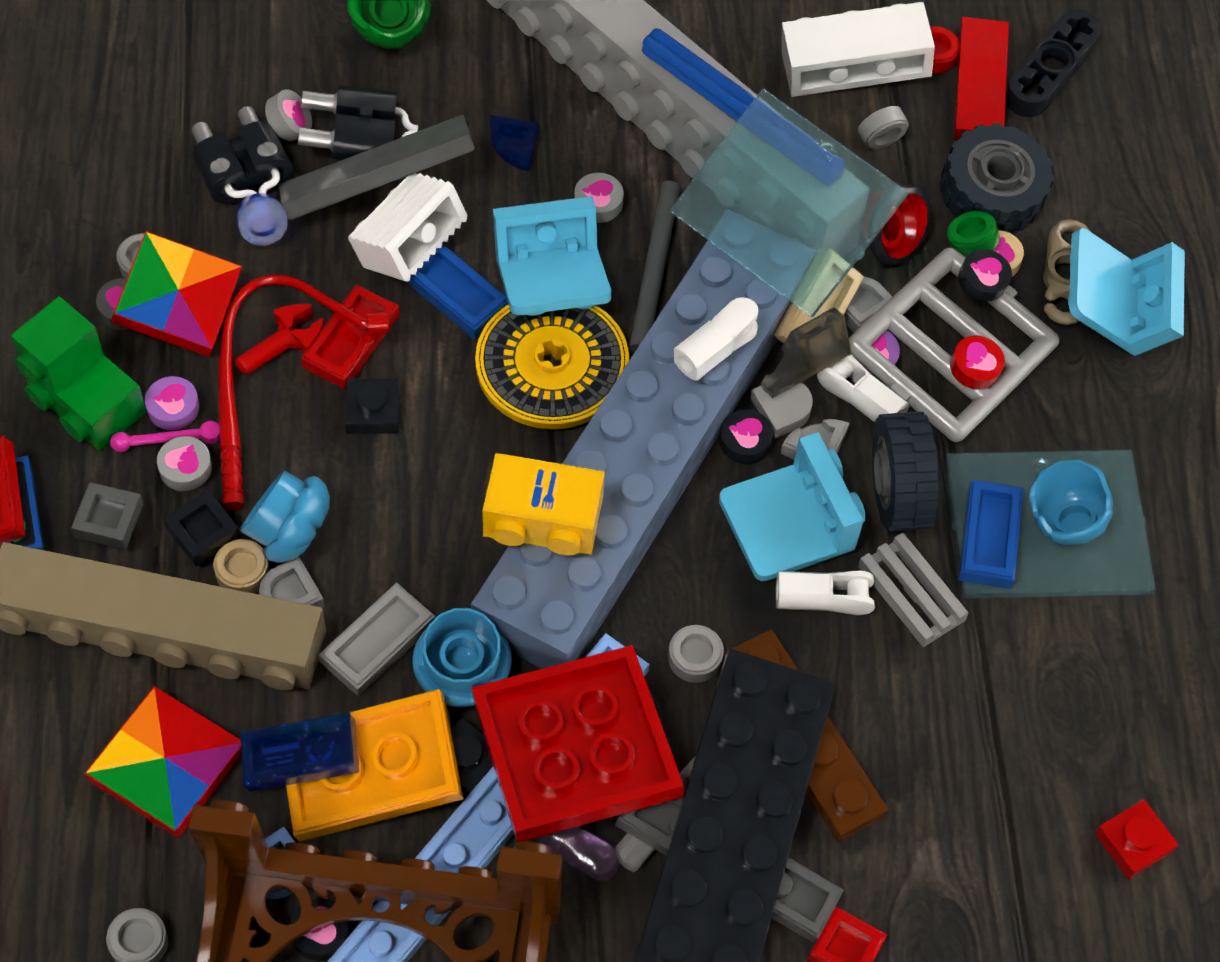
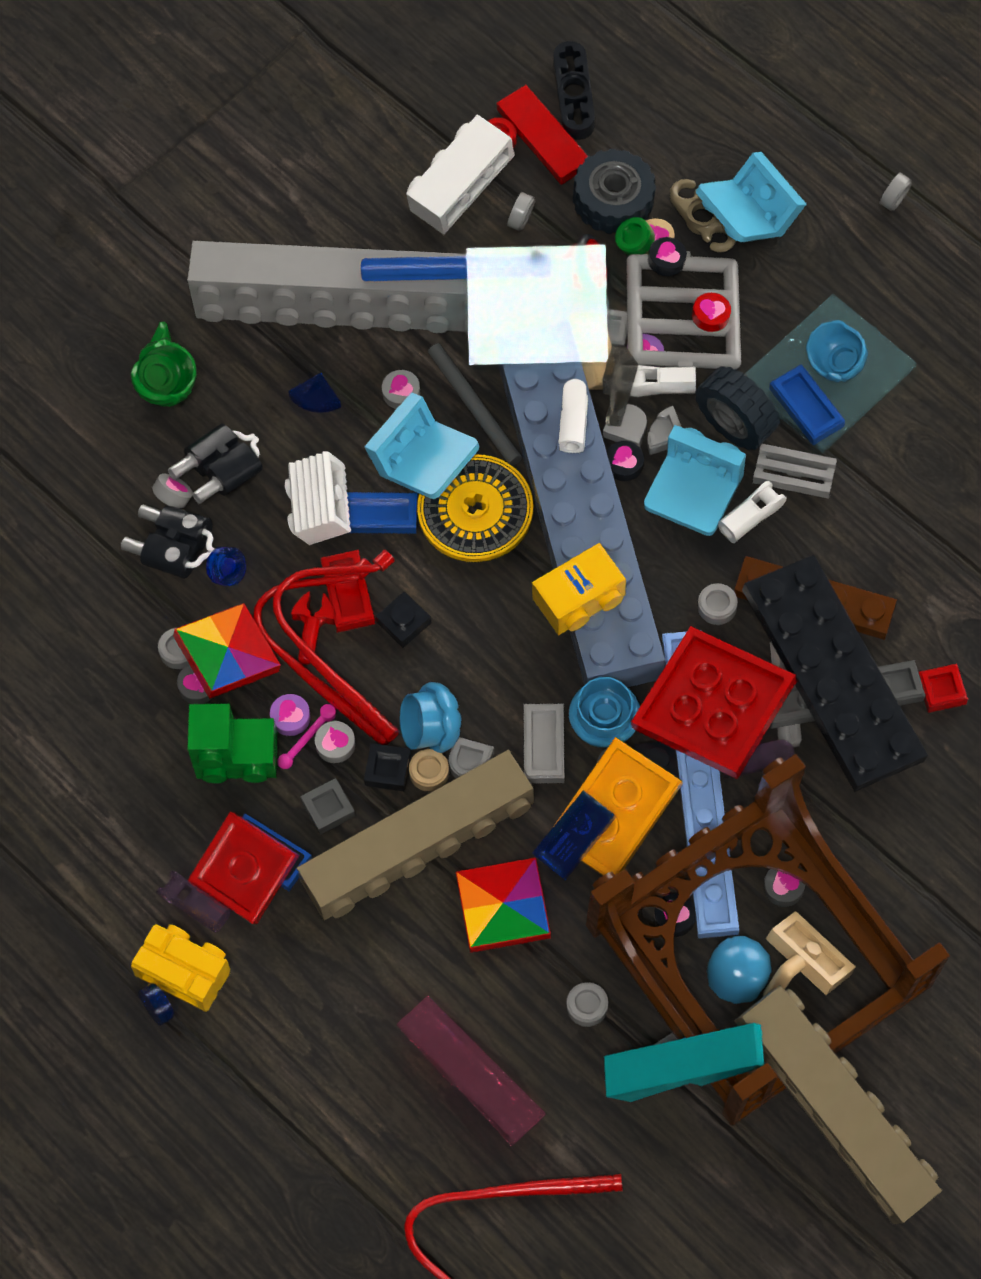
camera: 35 degrees left, 5 degrees up
dark grey tile [279,114,475,220] -> none
none -> red piece [273,550,400,742]

